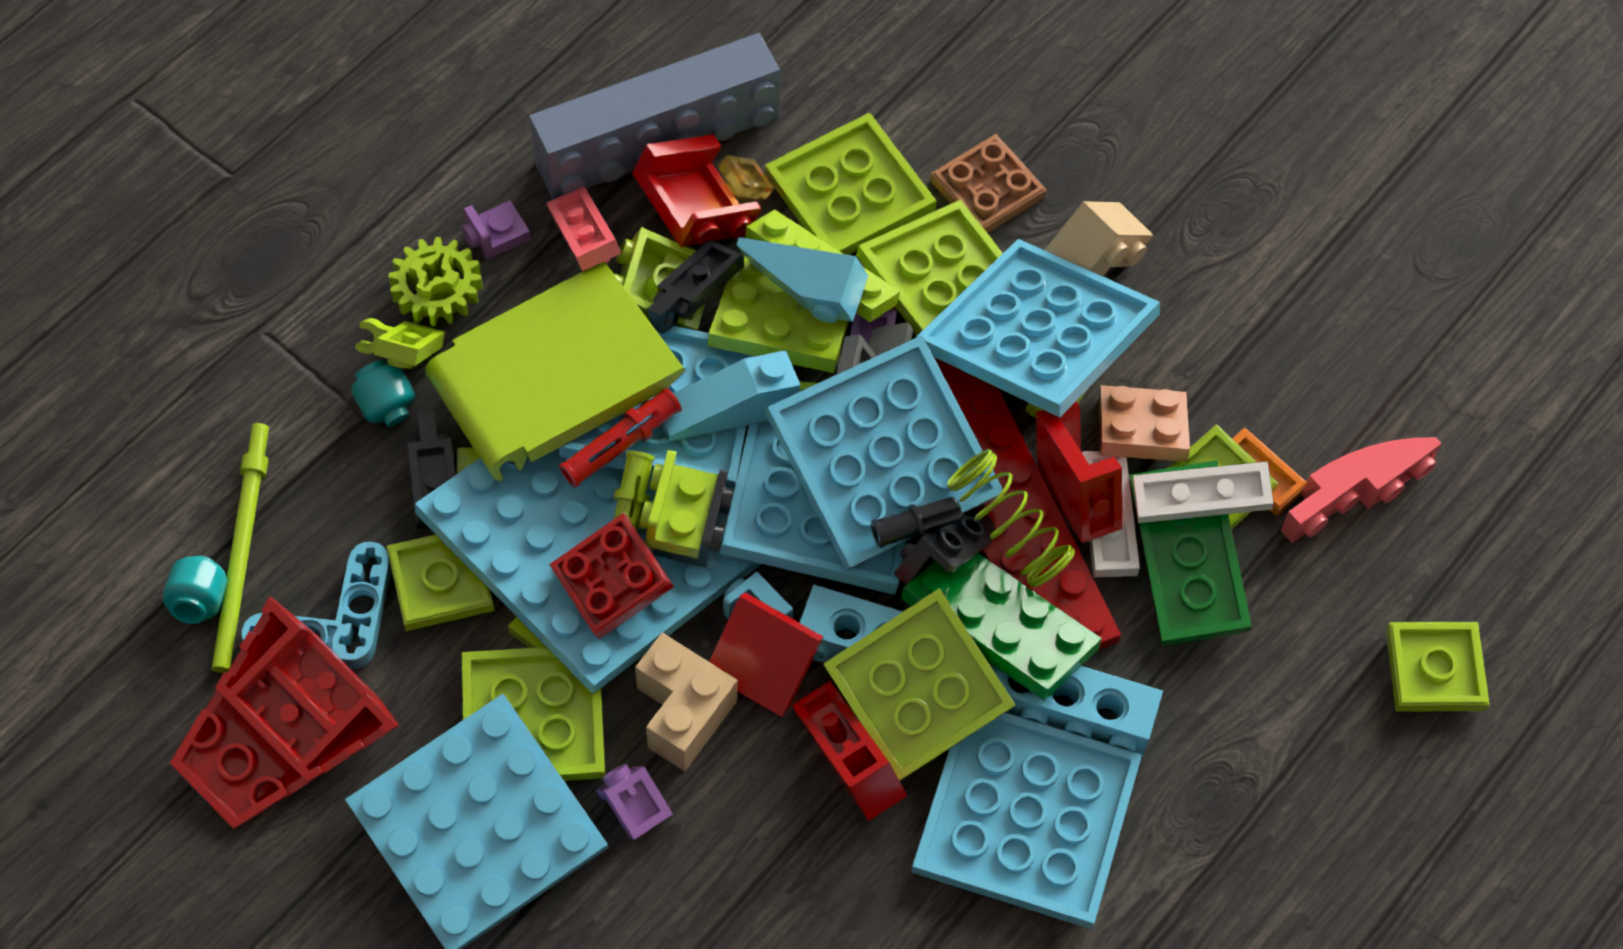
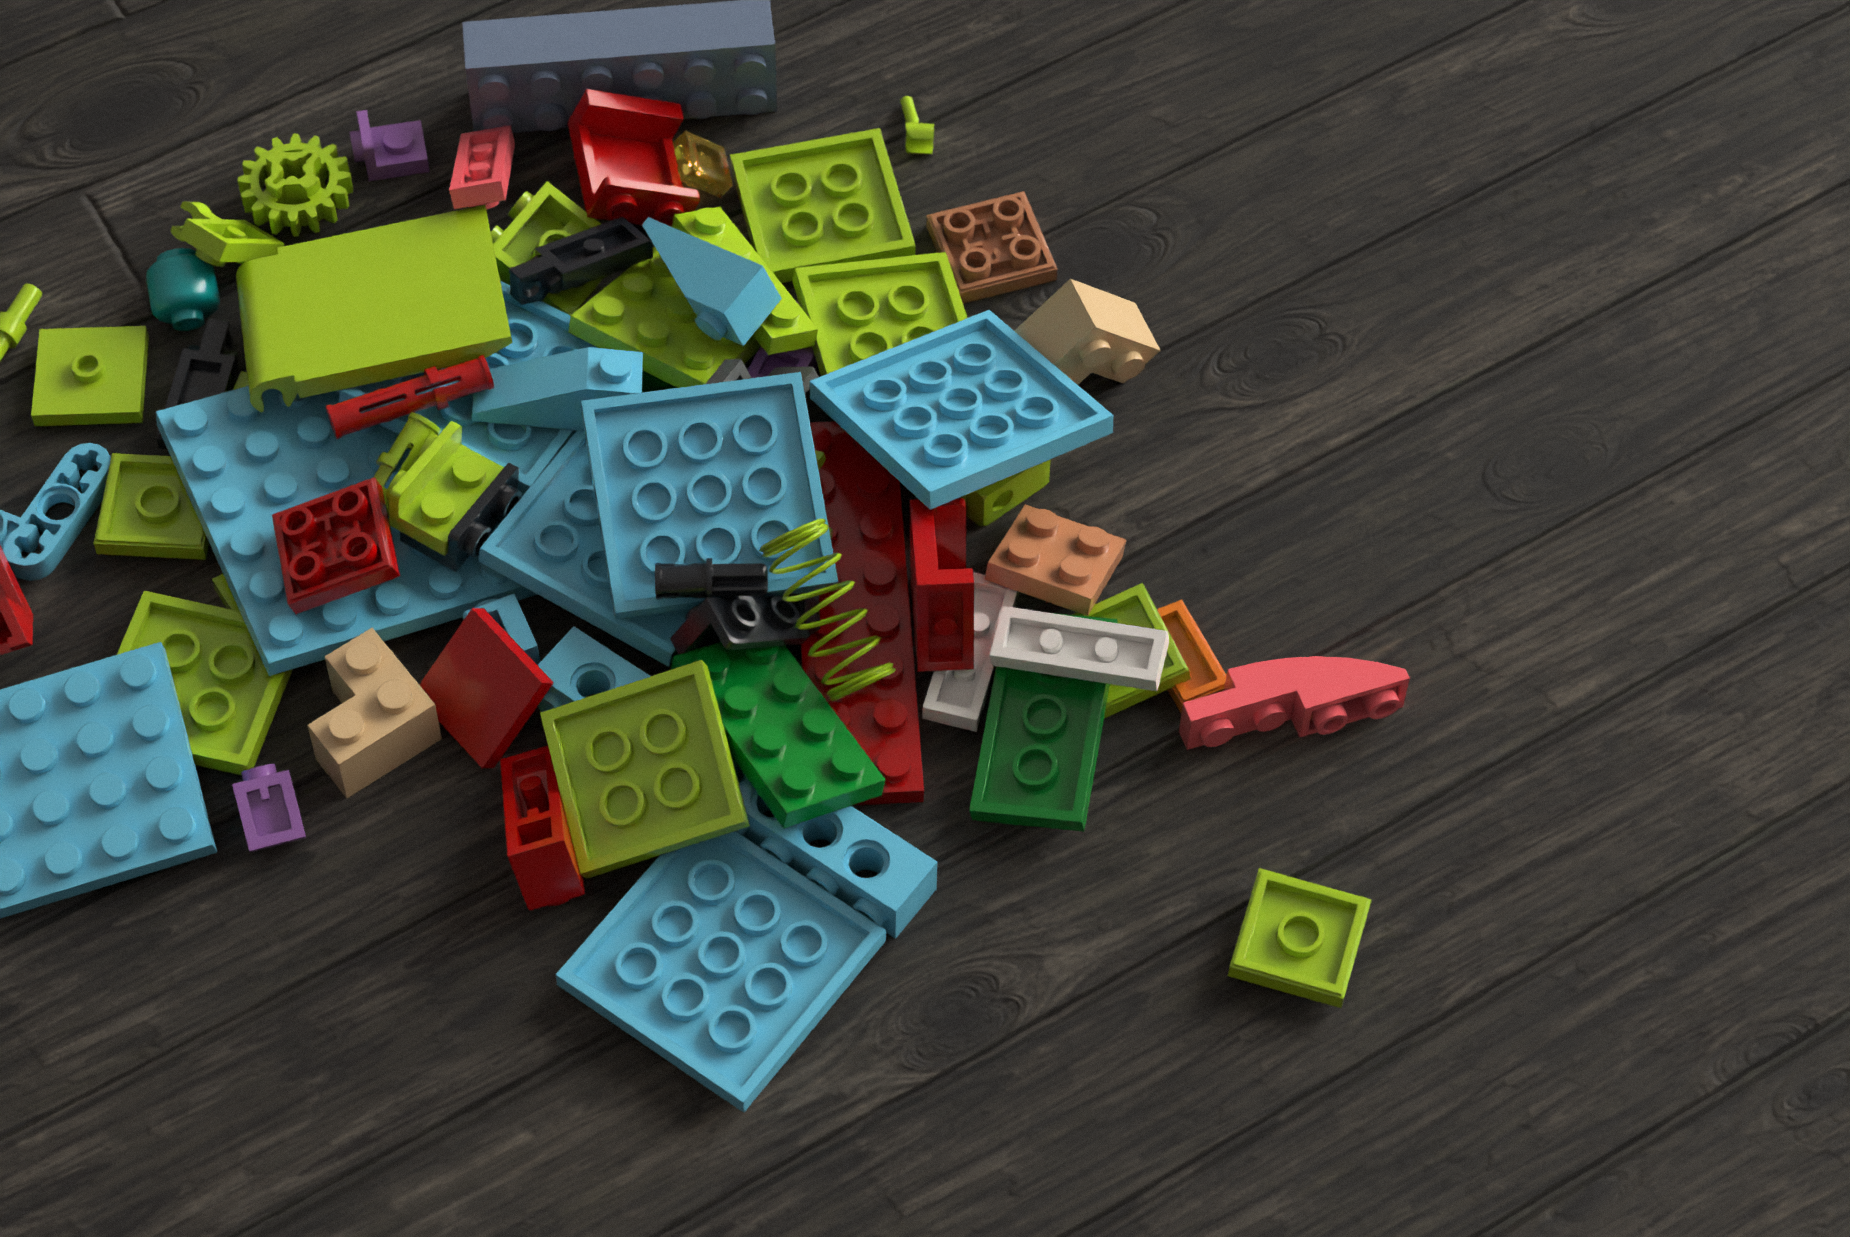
camera: 20 degrees right, 5 degrees down
none -> lime plate [31,326,149,426]
none -> lime hand [900,96,934,154]

